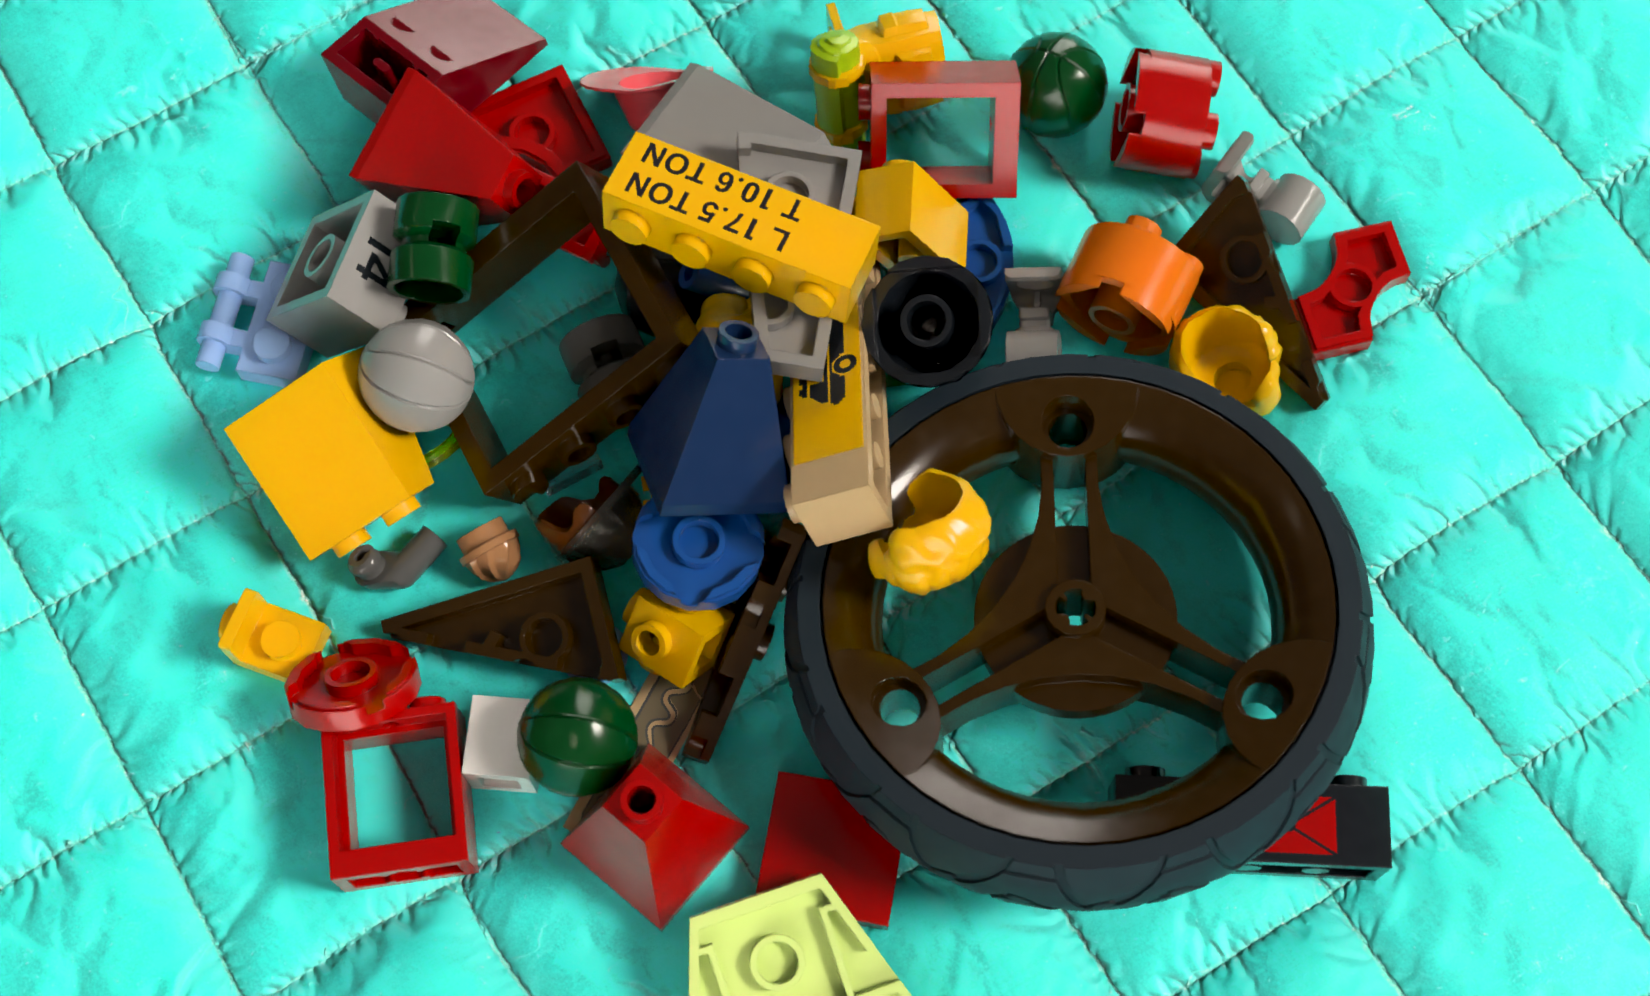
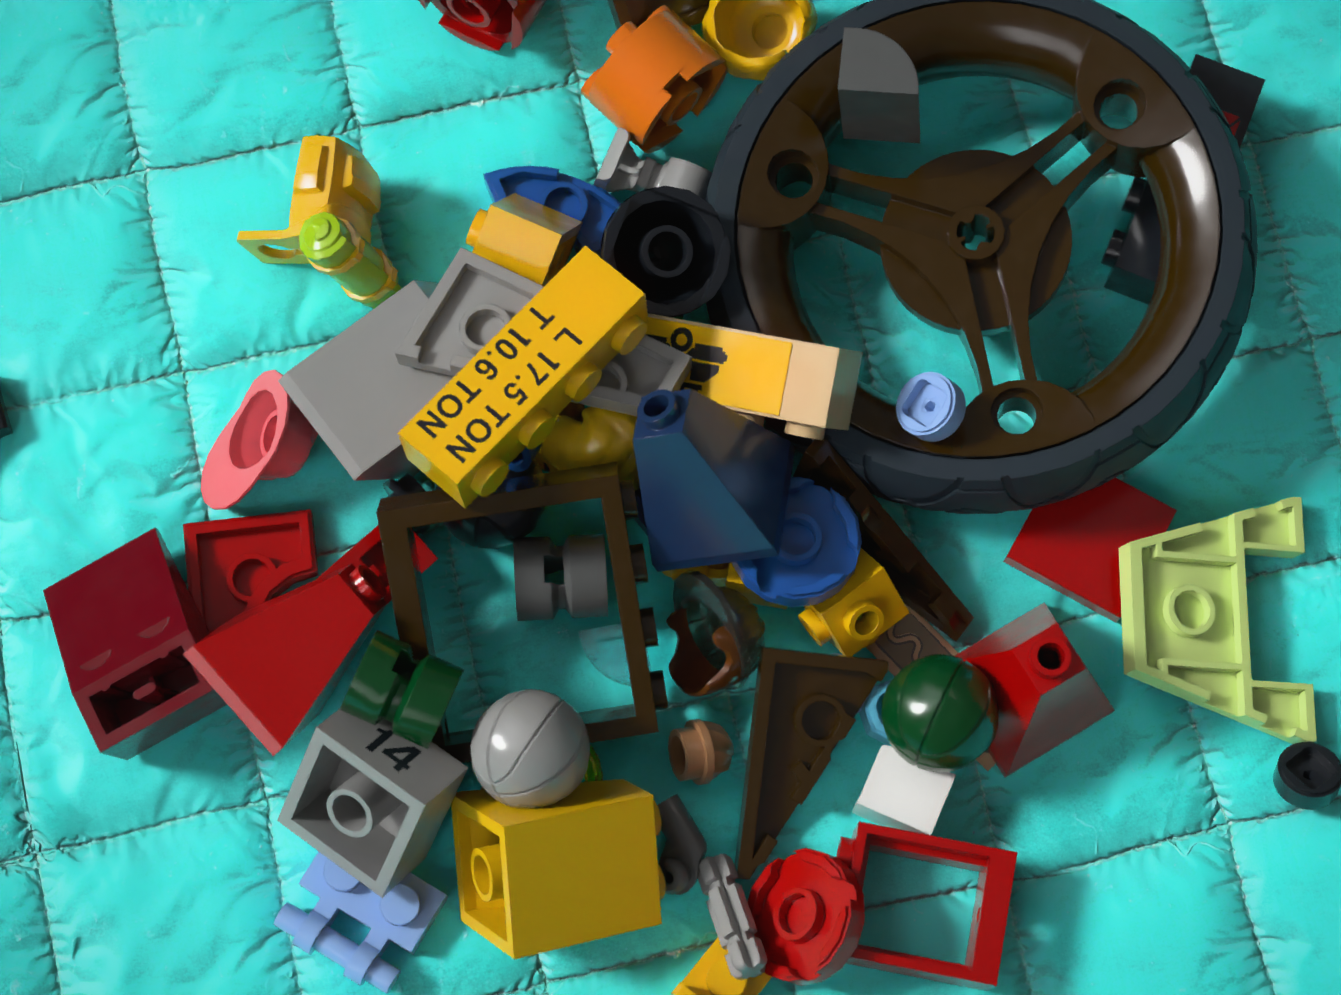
camera: 75 degrees left, 5 degrees up
window [858,60,1021,198] -> none
yellow hair [868,468,991,596] -> none
dark green piece [1010,32,1108,138] -> none
none -> light grey axle [698,854,768,980]
none -> dark grey brick [838,27,920,143]
none -> light blue tile [896,372,966,442]

